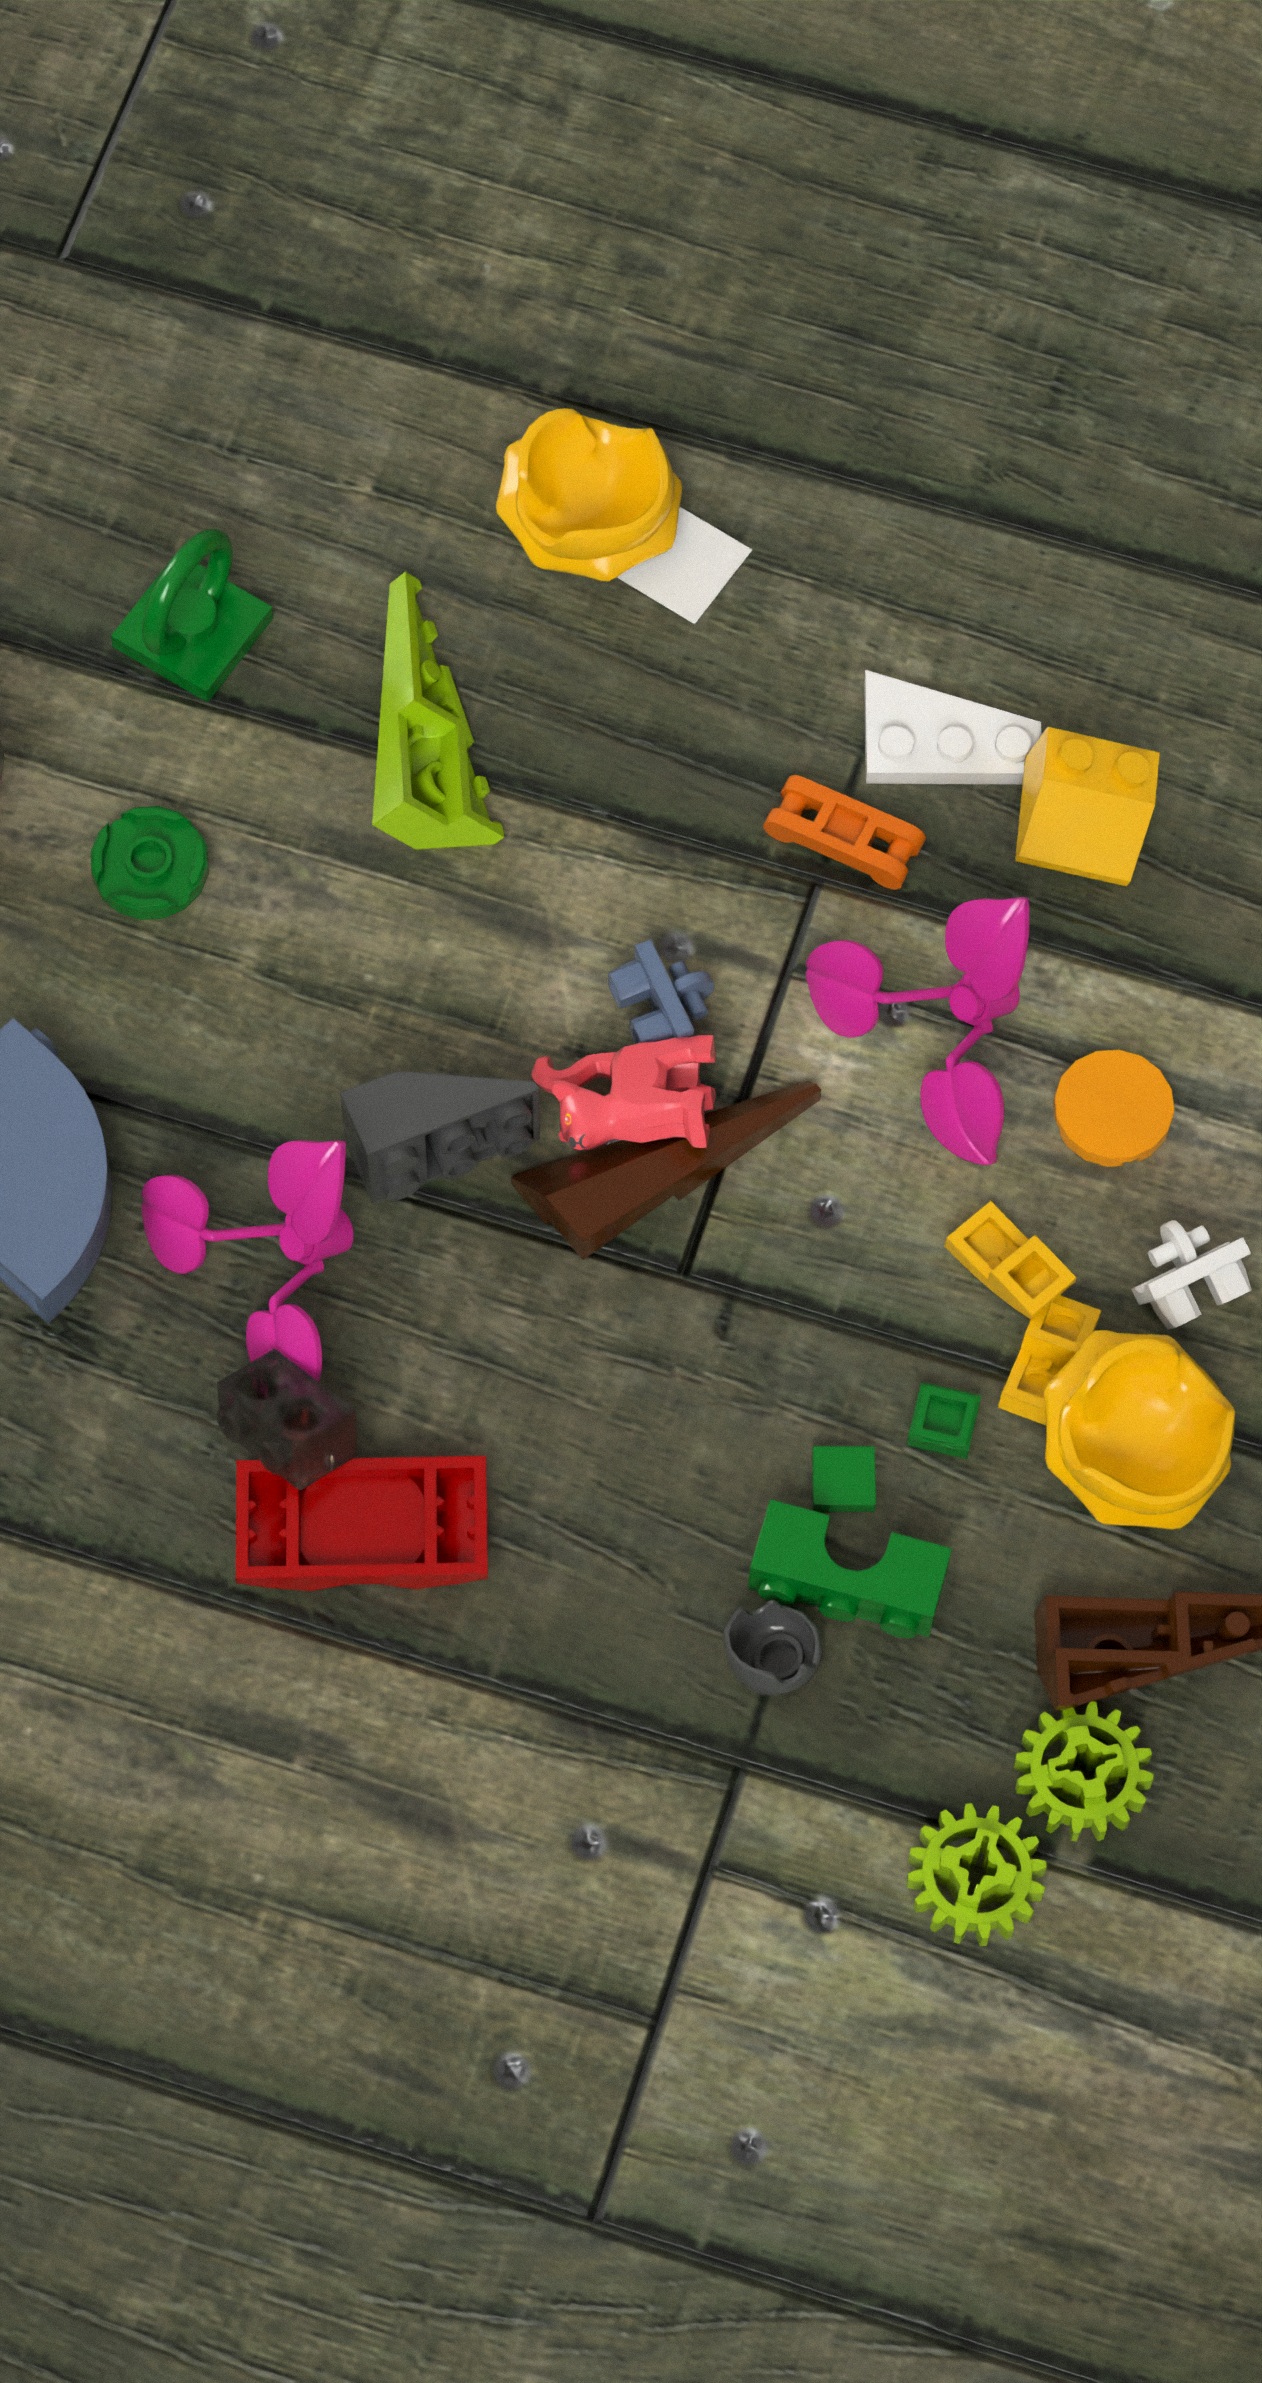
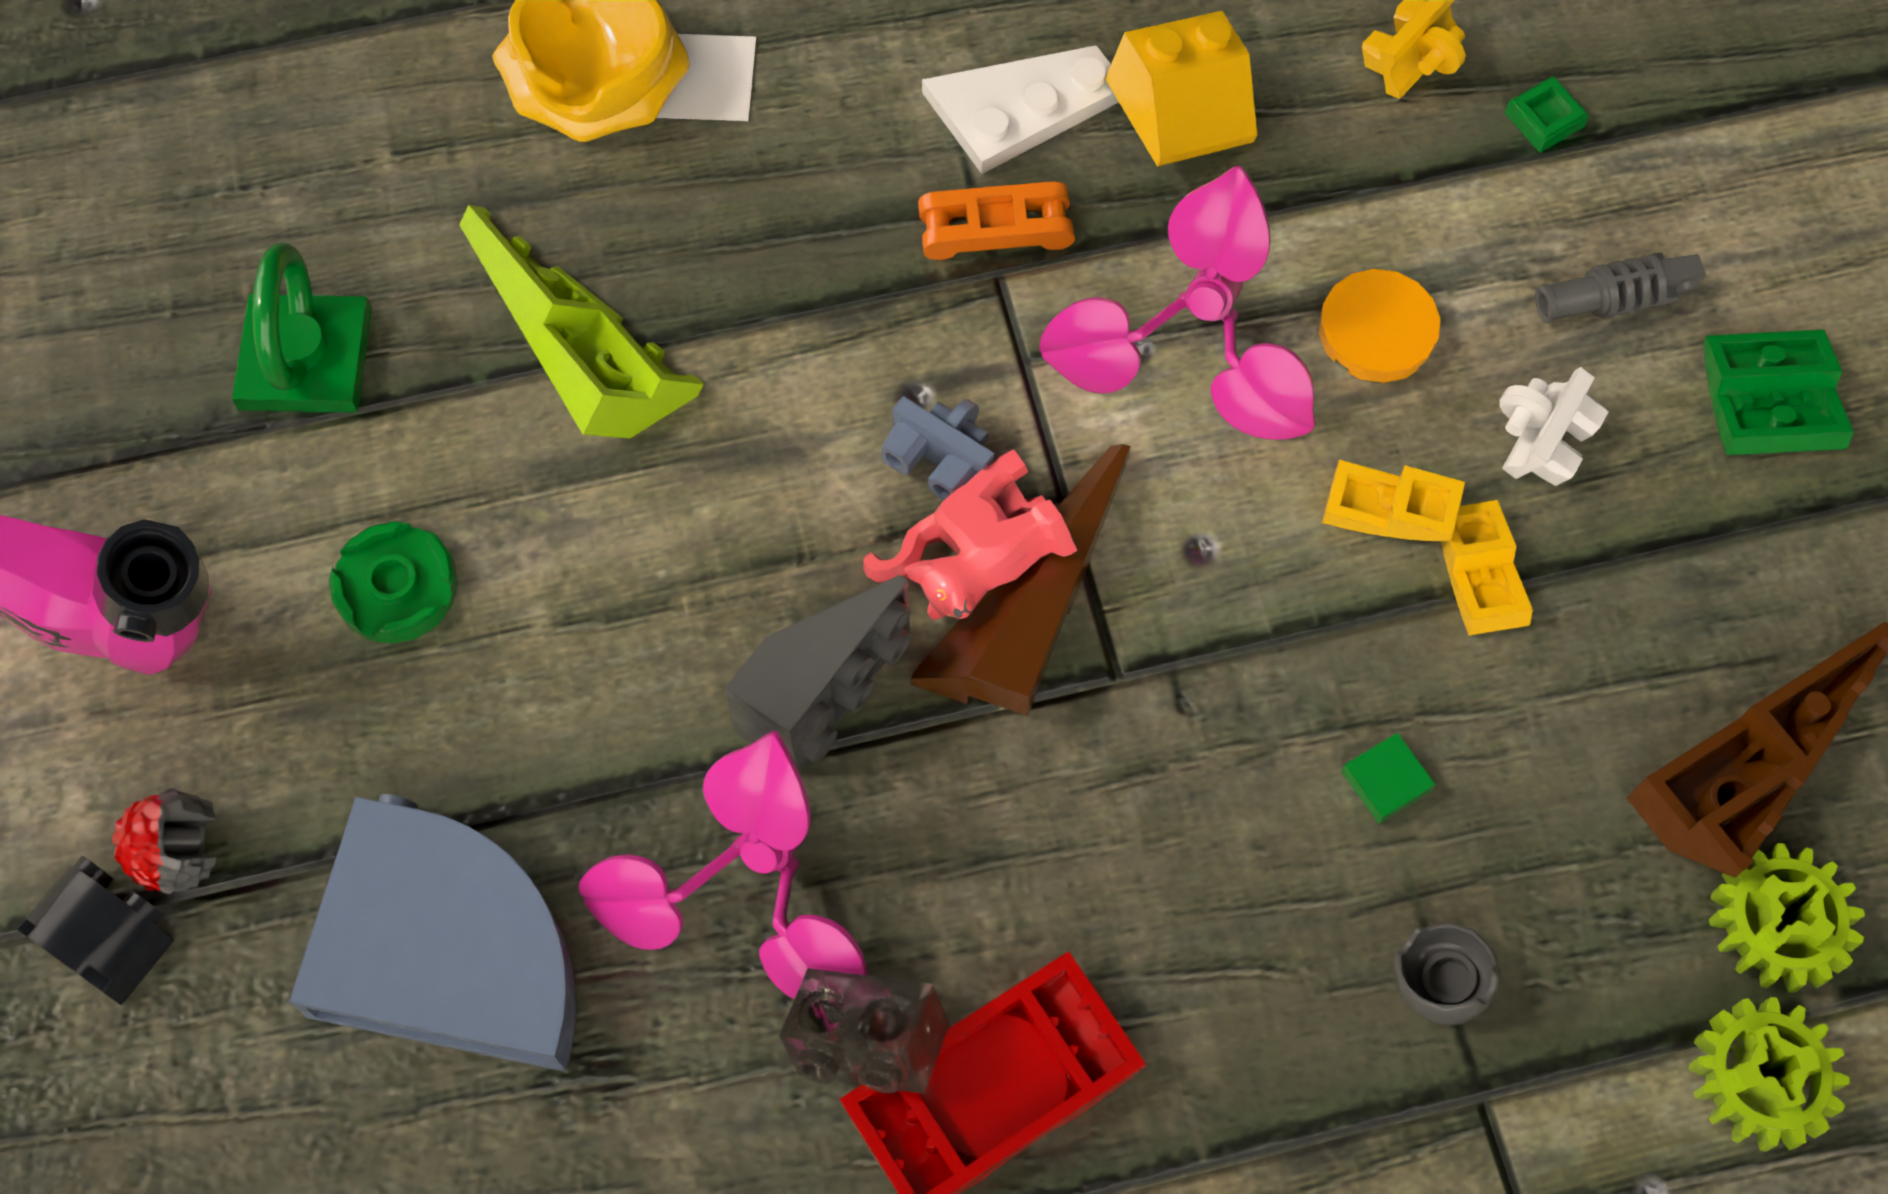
camera: 30 degrees left, 0 degrees up
green arch [748,1499,952,1639] -> none
green tile [907,1382,981,1459] -> none
yellow piece [1044,1330,1235,1529] -> none

